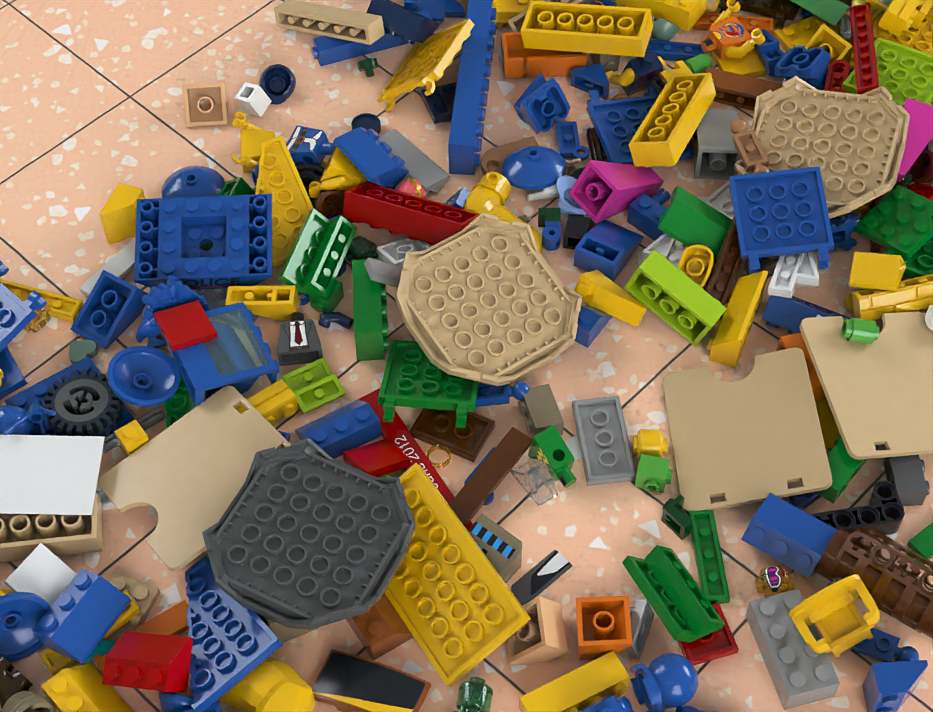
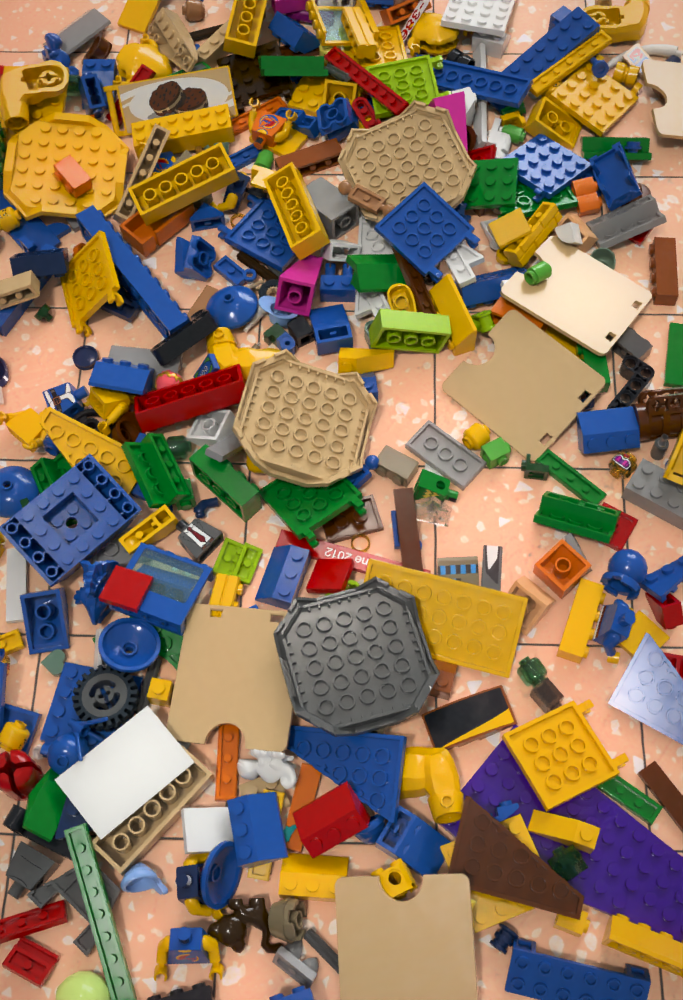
camera: 40 degrees left, 10 degrees up
none -> black beam [150,309,219,366]
none -> orange tile [215,724,240,802]
none -> white animal [237,749,297,790]
none -> white torso [320,239,361,262]
none -> lime piece [471,310,496,333]

